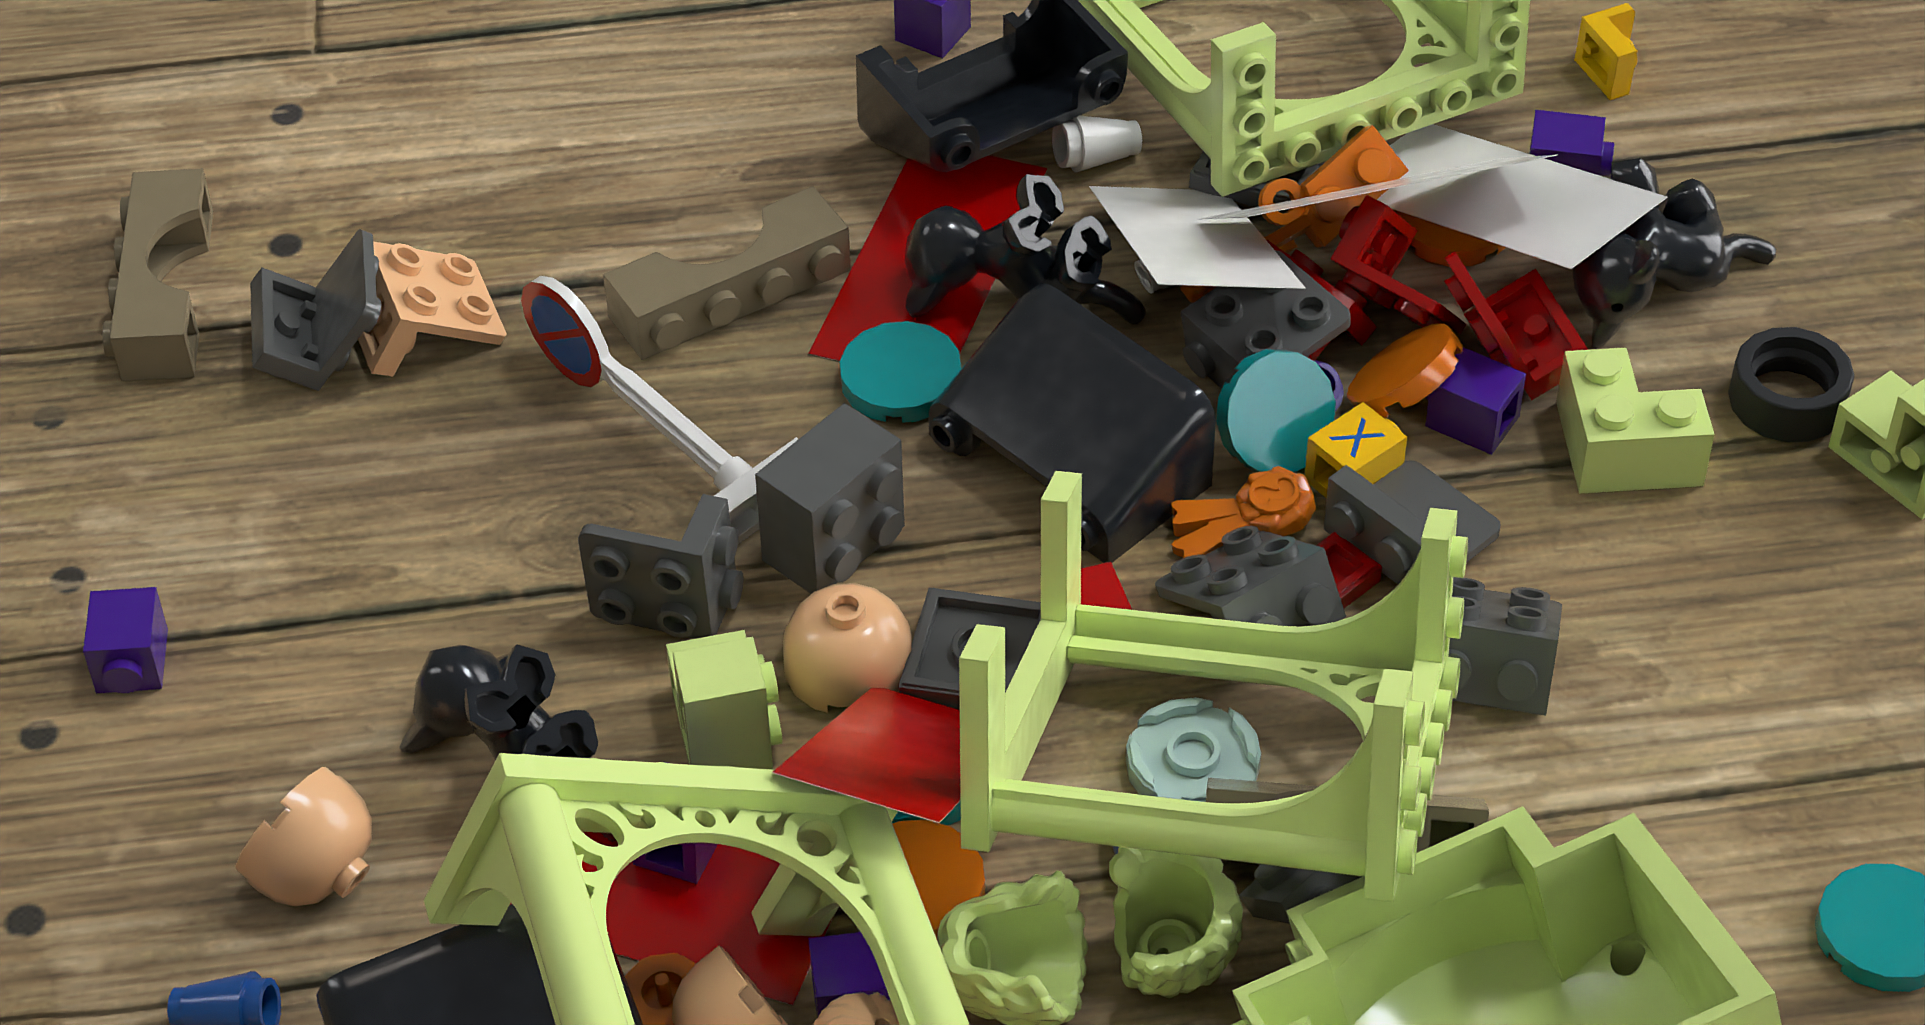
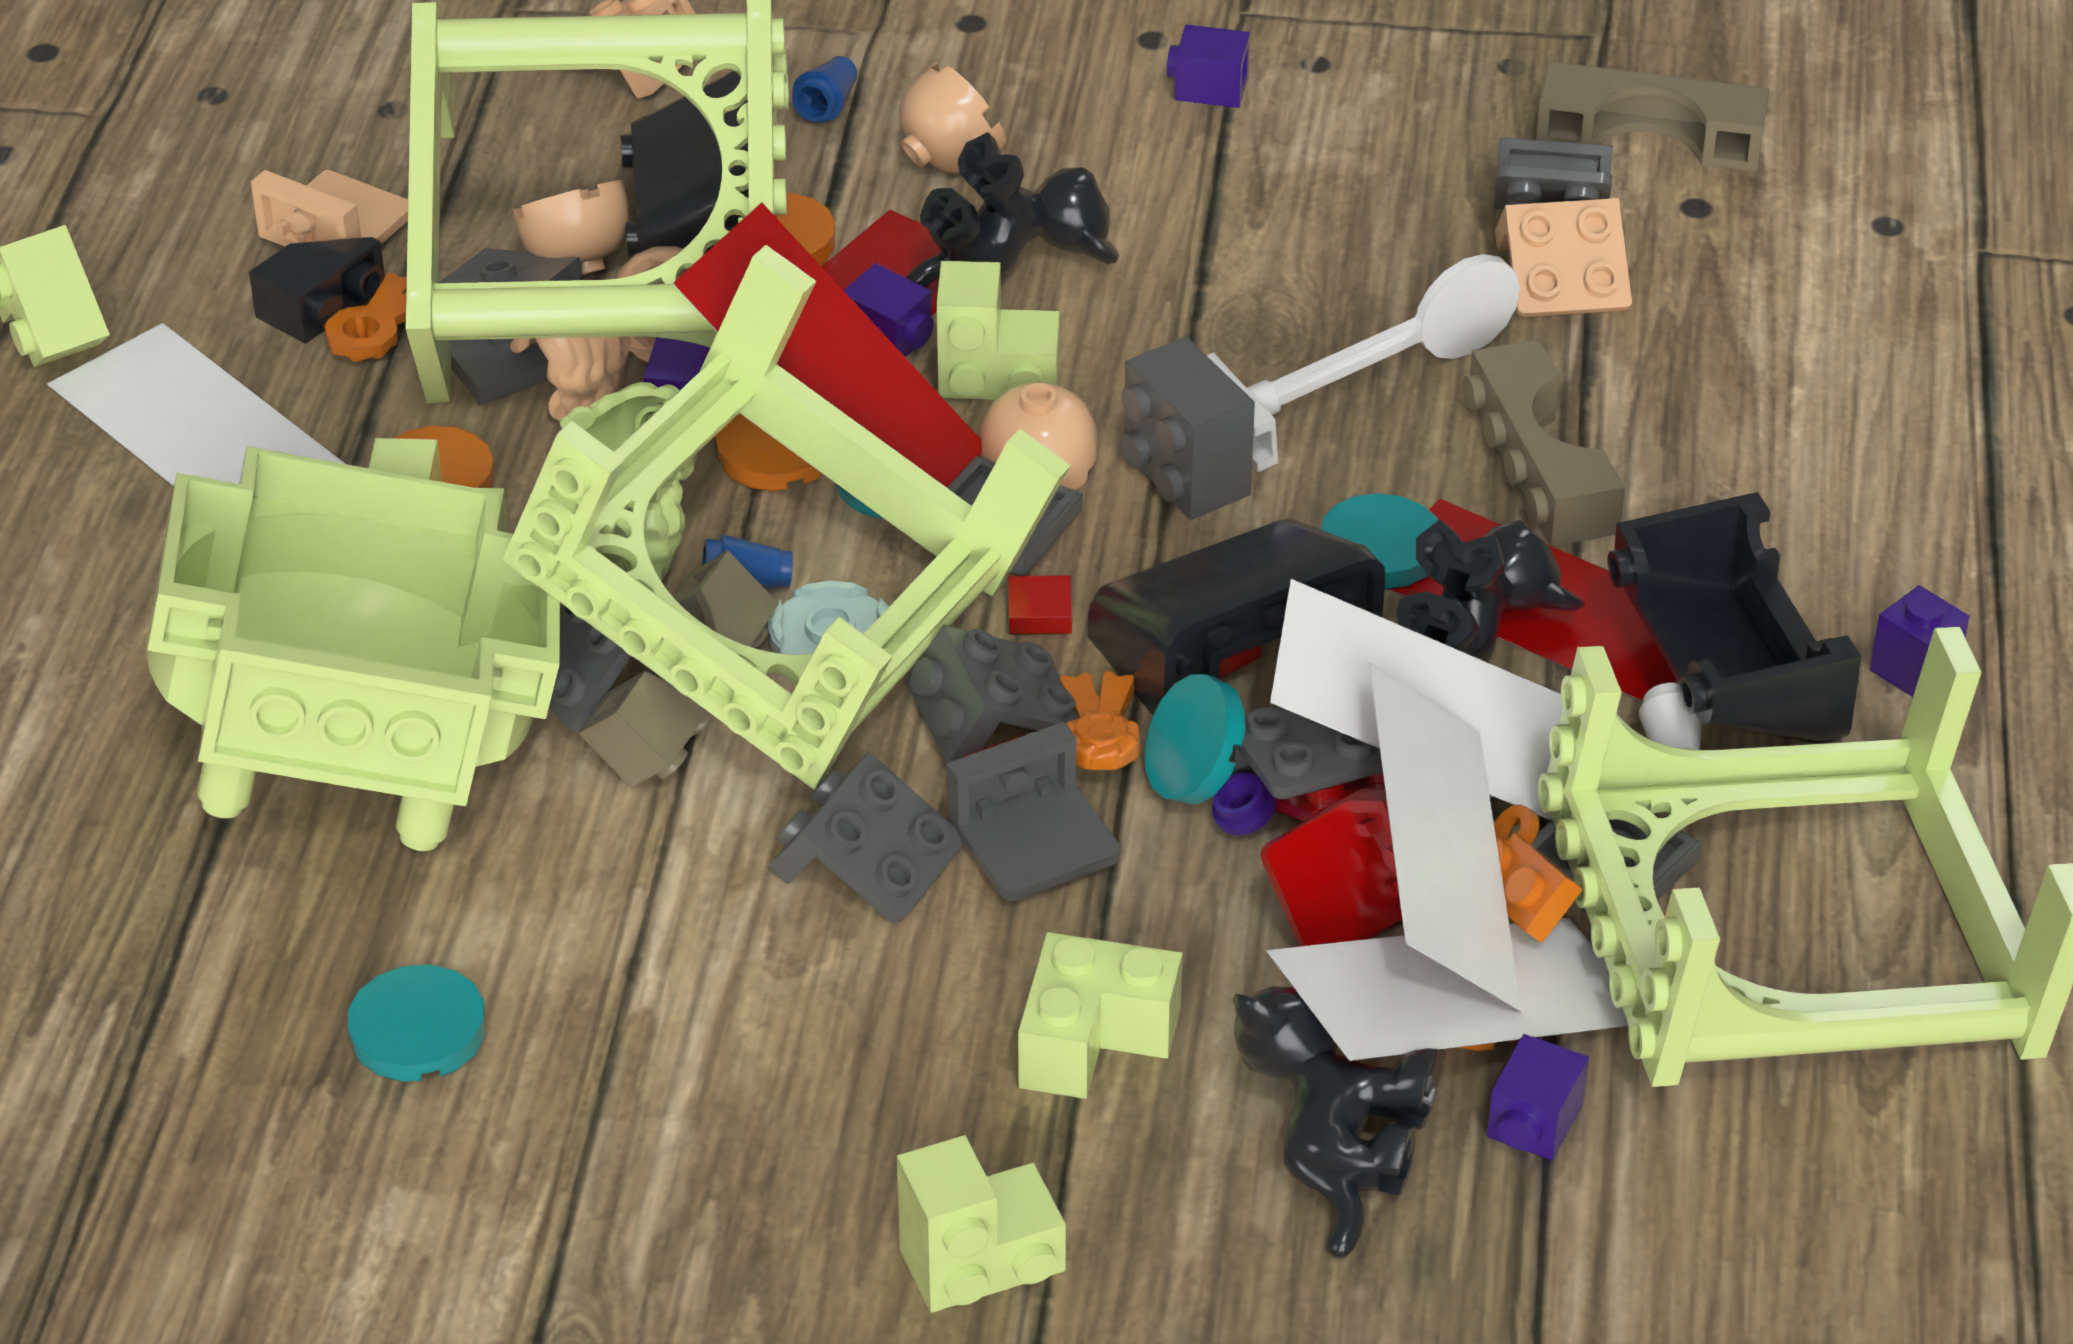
camera: 105 degrees right, 5 degrees down
dark grey bracket [578,494,744,639] -> none
yellow brick [1305,402,1407,498] -> none
orange tile [1347,324,1463,418] -> none
dark purple brick [1424,347,1526,455] -> none
red bracket [1444,251,1589,401] -> none
yellow bracket [1574,3,1638,100] -> none
black tyre [1728,327,1855,442] -> none

